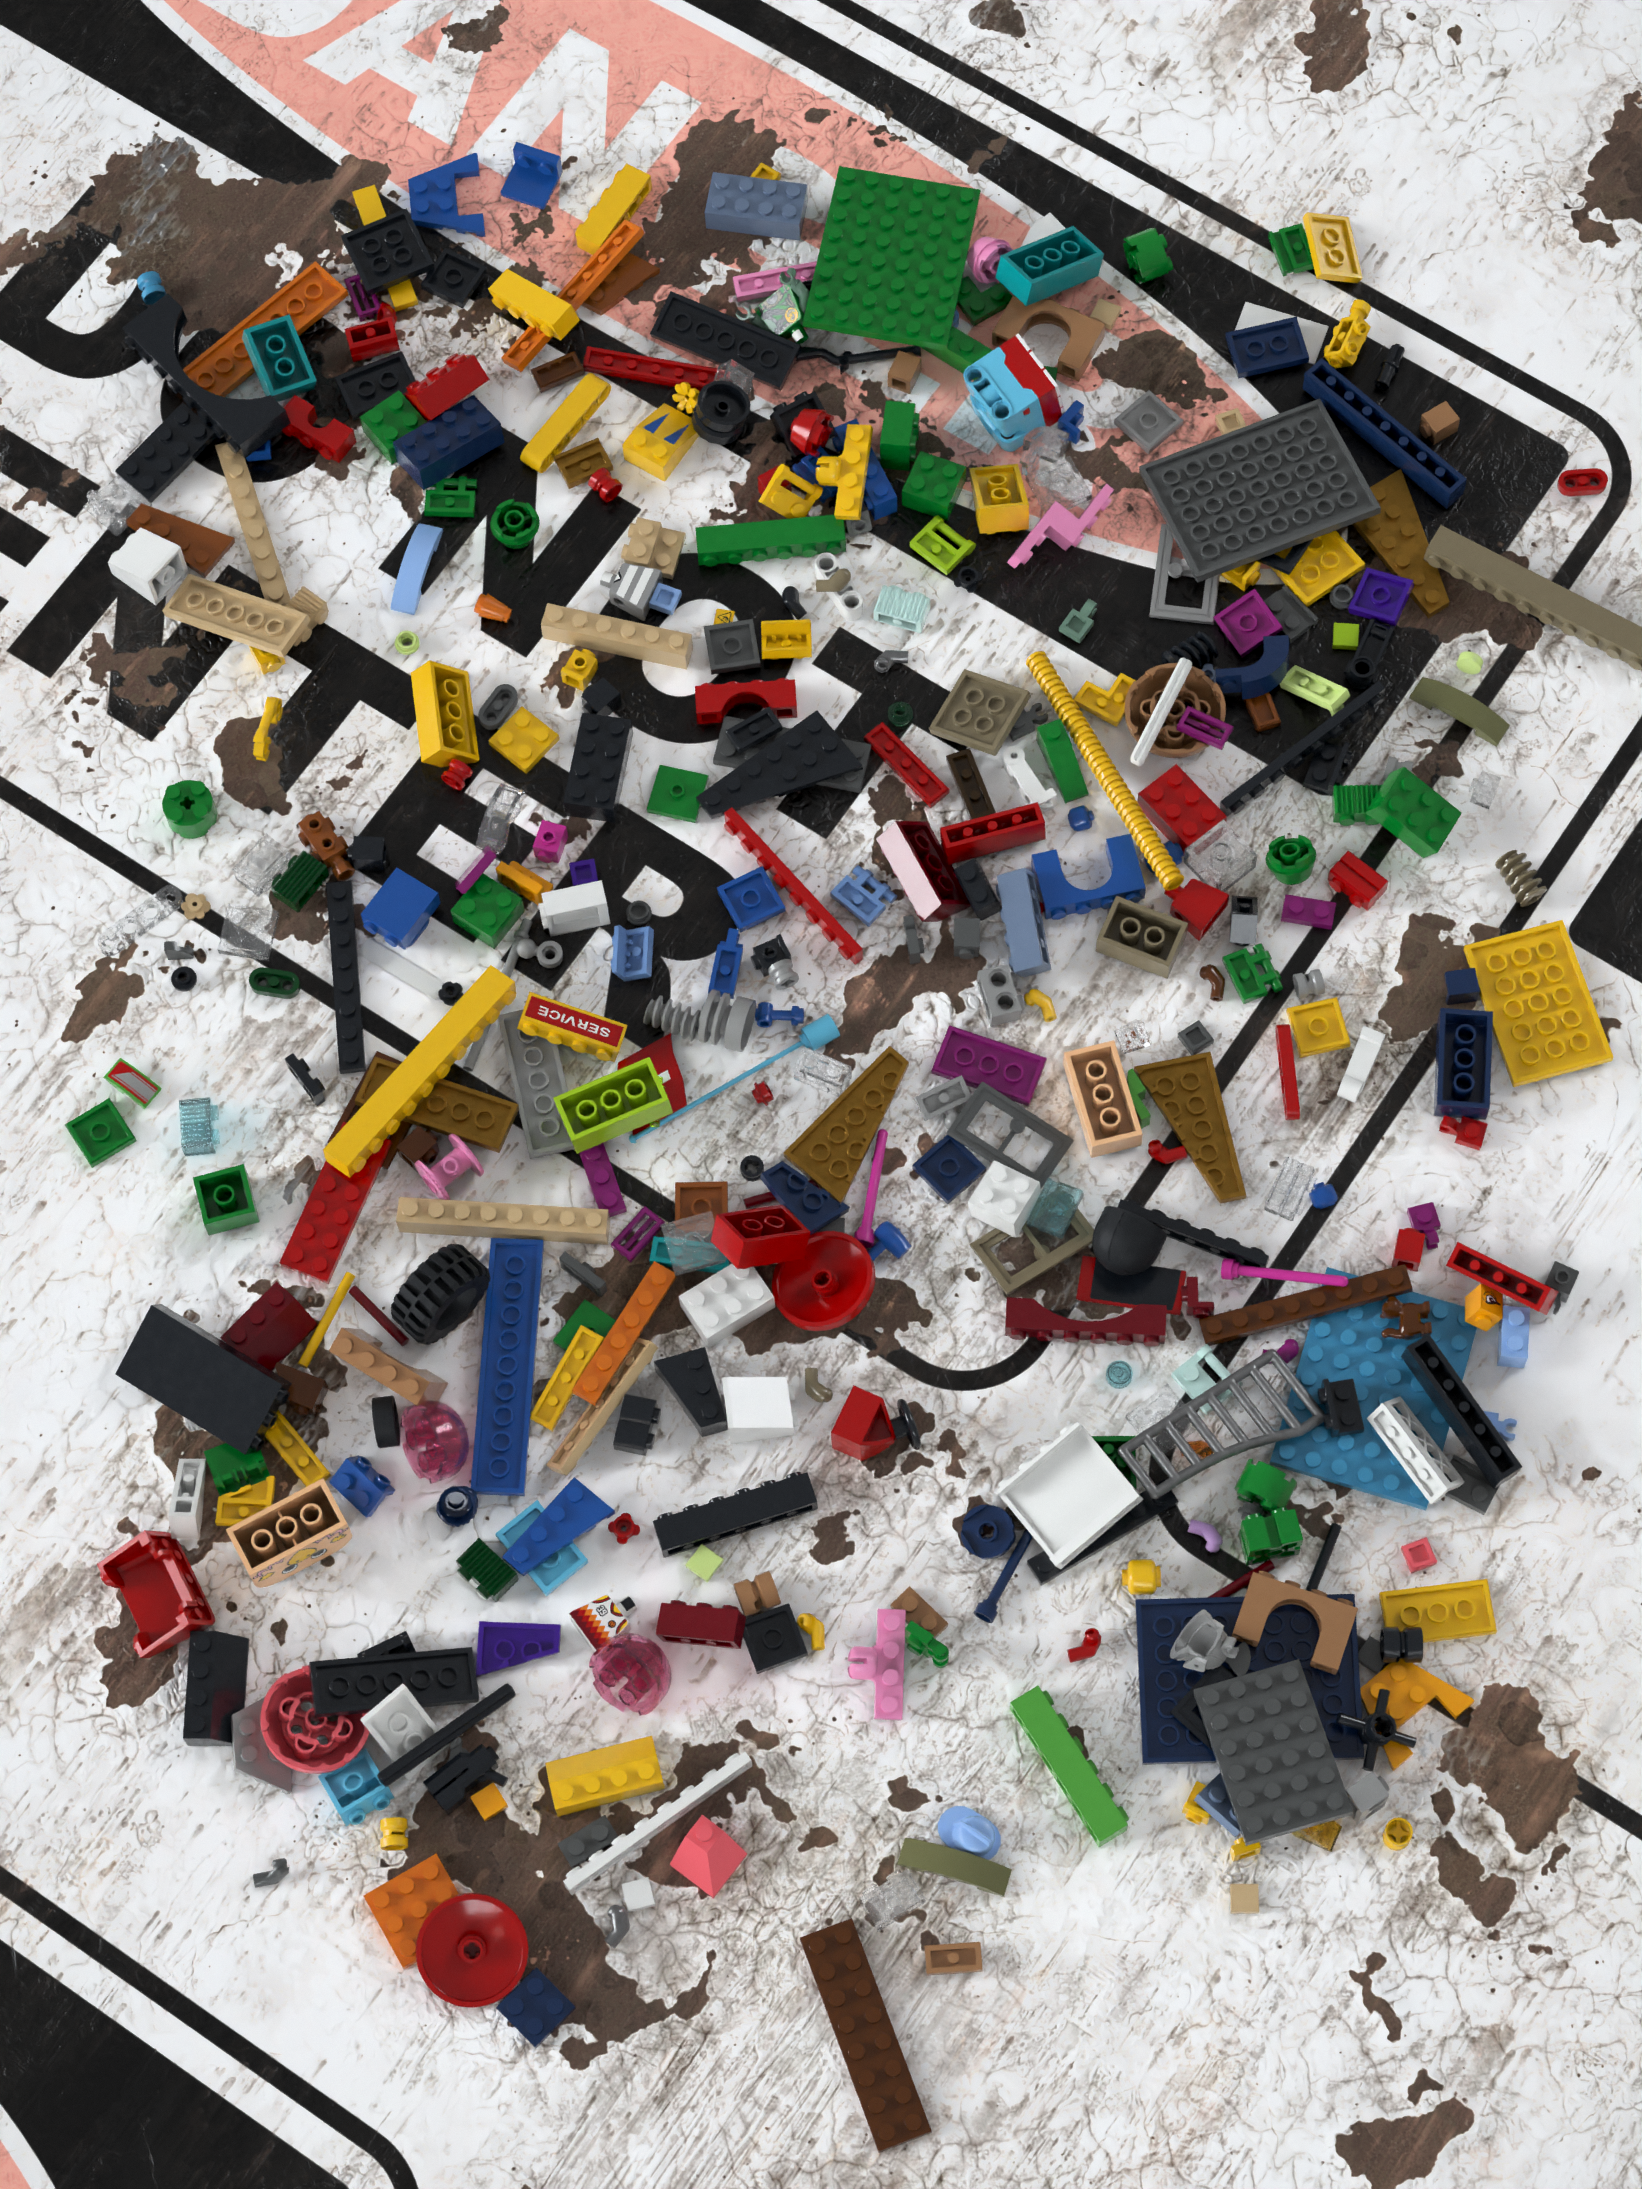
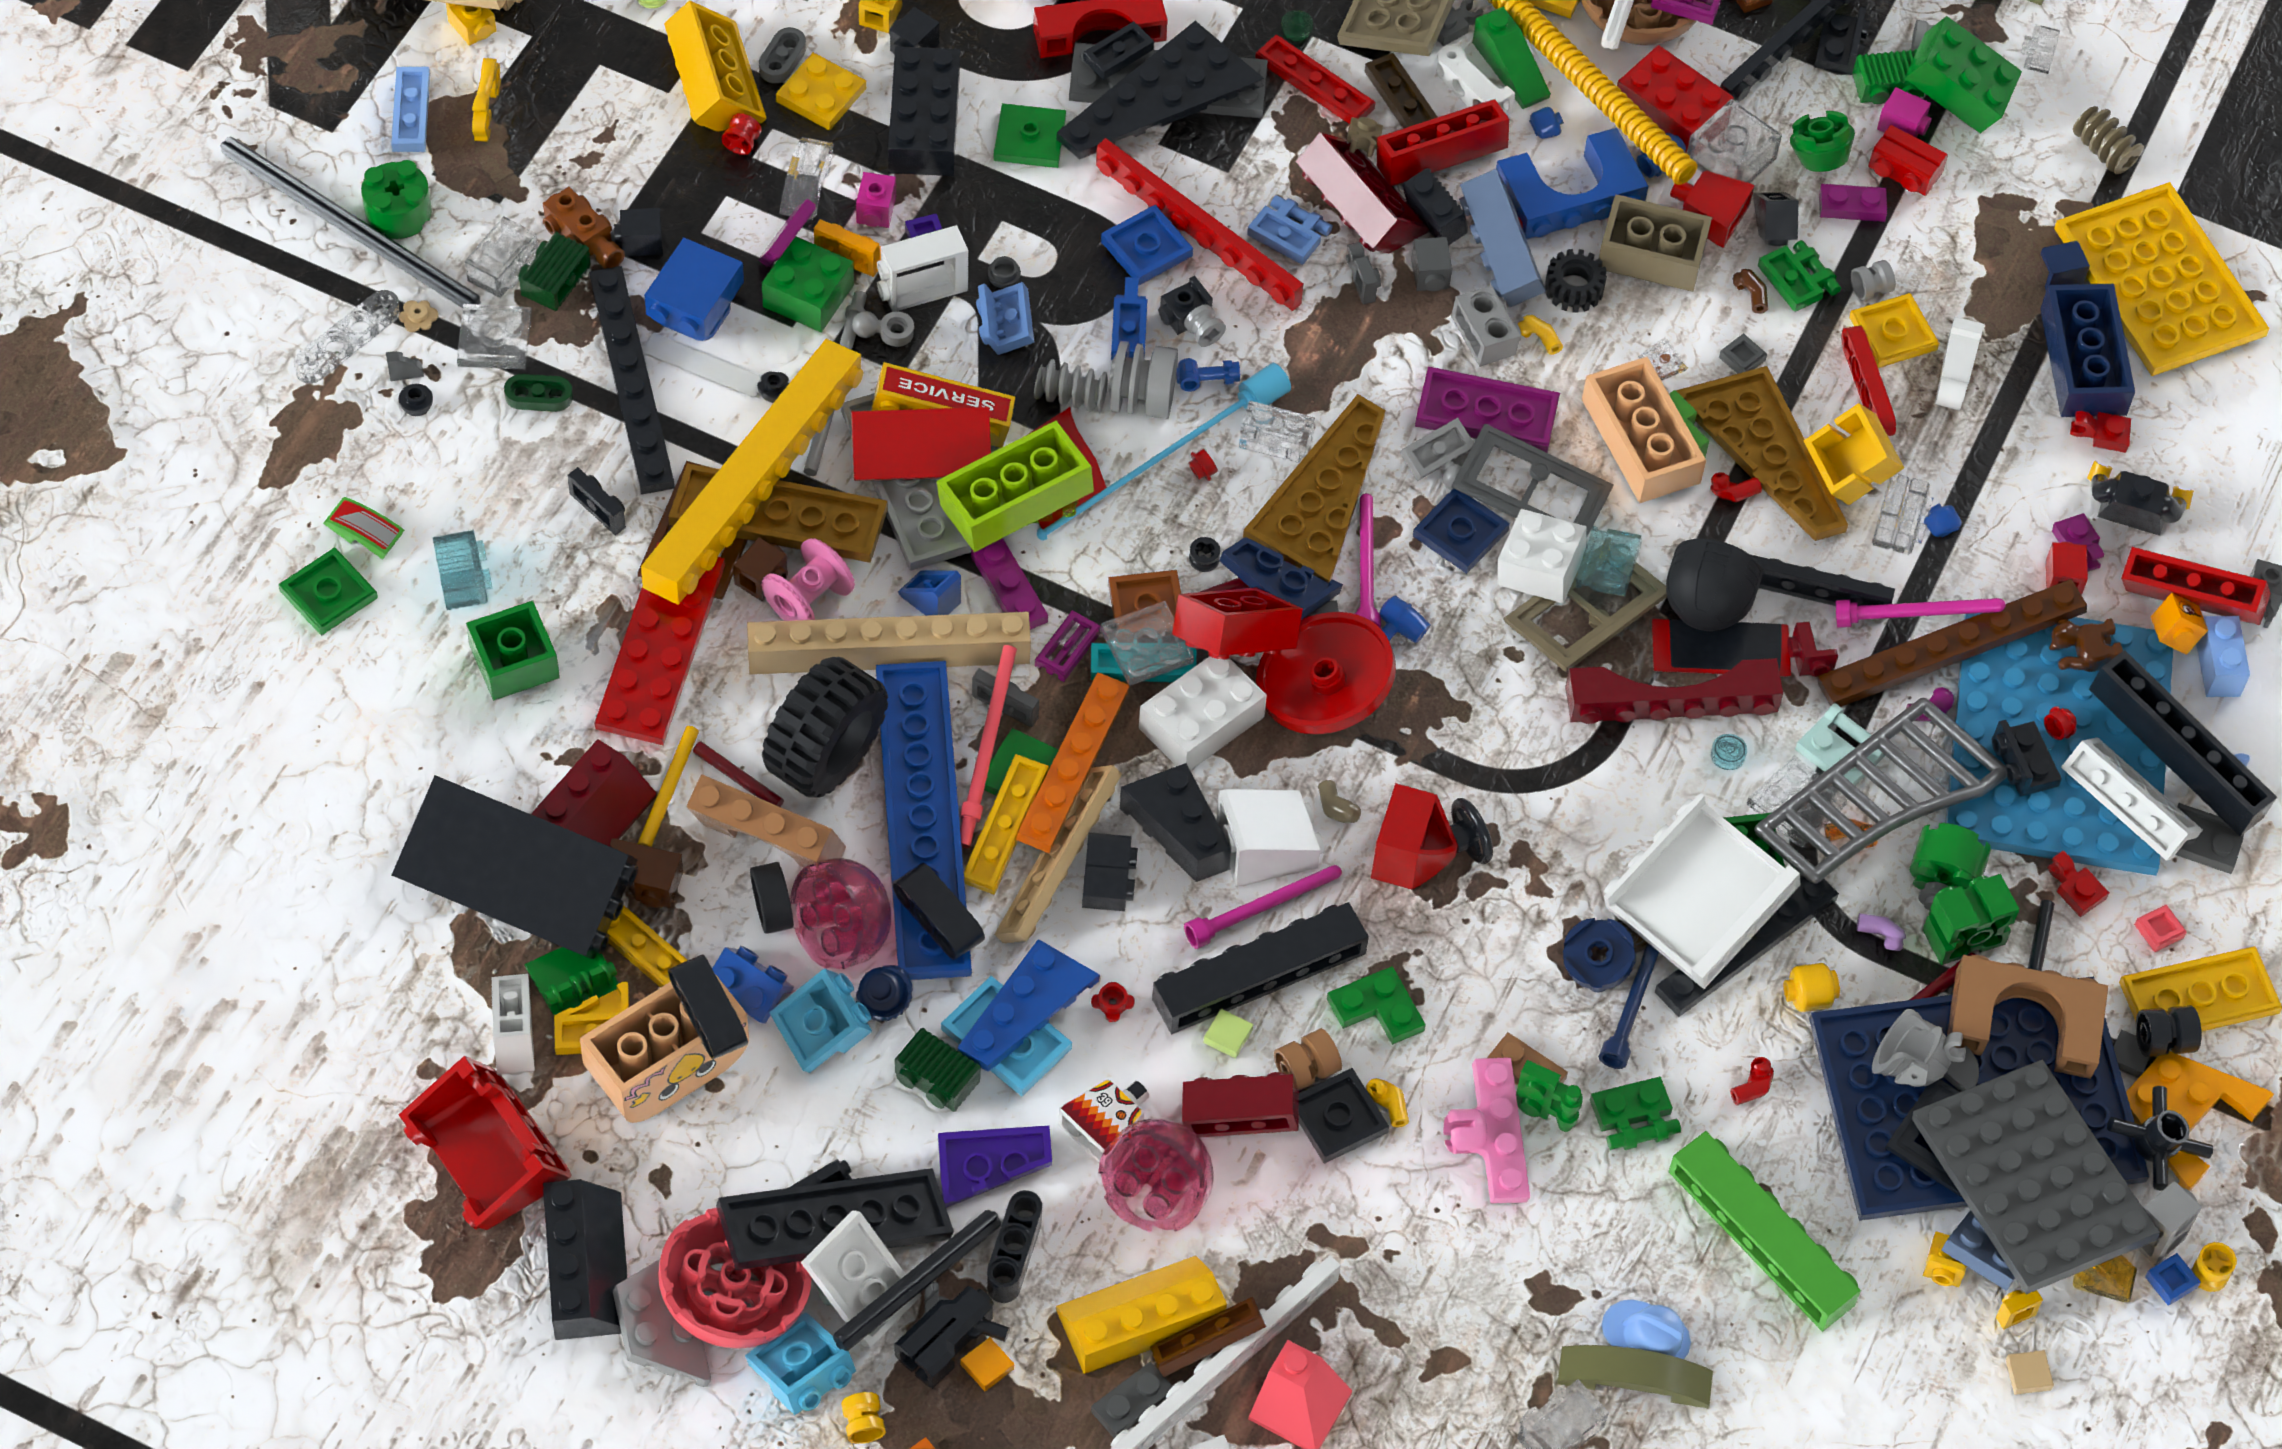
camera: 15 degrees left, 10 degrees down
none -> axle [220,136,481,313]
none -> light blue plate [391,67,430,152]
none -> black beam [668,954,748,1060]
none -> medium azure plate [769,968,872,1073]
none -> red tile [851,407,991,481]
none -> black beam [892,863,985,960]
none -> blue slope [898,570,961,616]
none -> coral bar [959,645,1017,848]
none -> black beam [987,1190,1042,1303]
none -> reddish brown tile [1150,1297,1267,1377]
none -> dark pink piece [1184,865,1342,949]
none -> green plate [1327,966,1426,1045]
none -> dark tan plate [1346,117,1383,157]
none -> black tyre [1544,249,1607,313]
none -> green plate [1590,1076,1681,1150]
none -> yellow piece [1803,403,1904,505]
none -> dark pink brick [1877,88,1932,137]
none -> red plate [2044,706,2077,740]
none -> red plate [2047,851,2110,918]
none -> black torso [2087,461,2194,536]
none -> blue plate [2145,1253,2201,1306]

